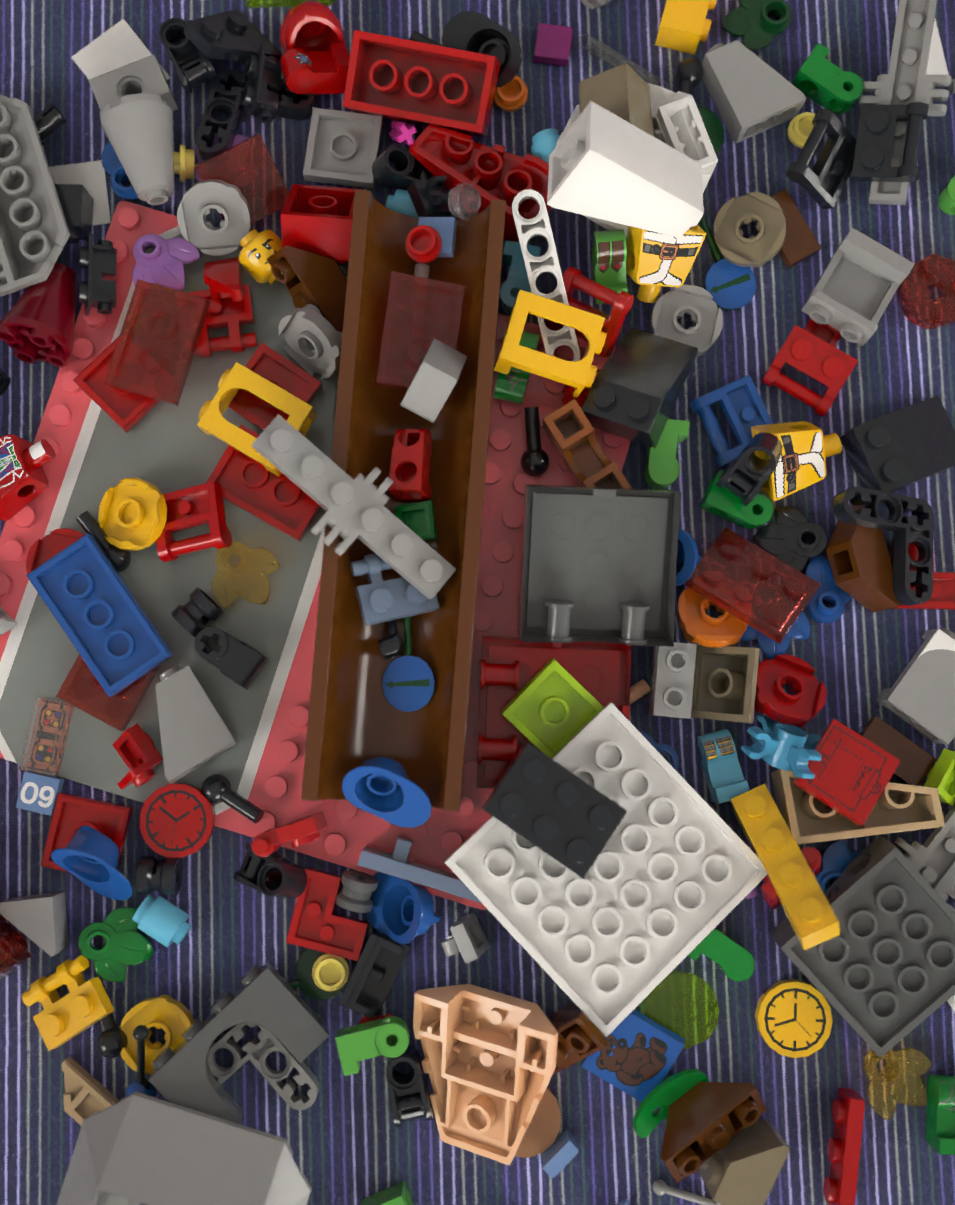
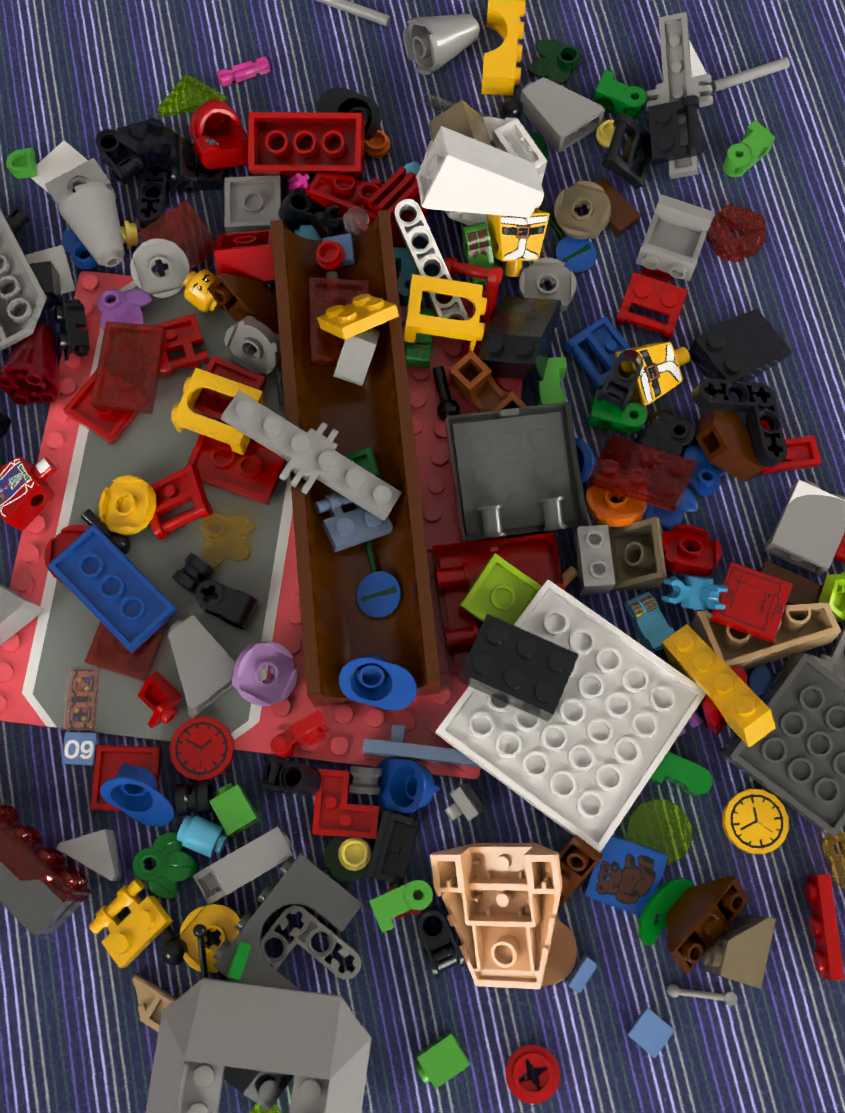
camera: 10 degrees left, 10 degrees down
black bar [201,774,264,824] -> none
red slope [203,257,244,301] -> none
black hand [378,620,403,660] -> none
red leg [388,428,432,501] -> none
magenta tile [534,23,573,67] -> none
none -> bright green tile [6,147,38,179]
none -> light grey slope [193,827,294,905]
none -> bright green brick [209,783,261,837]
none -> green tile [227,941,252,981]
none -> lavender plate [232,642,297,706]
none -> yellow plate [317,294,399,340]
none -> red tile [368,166,419,220]

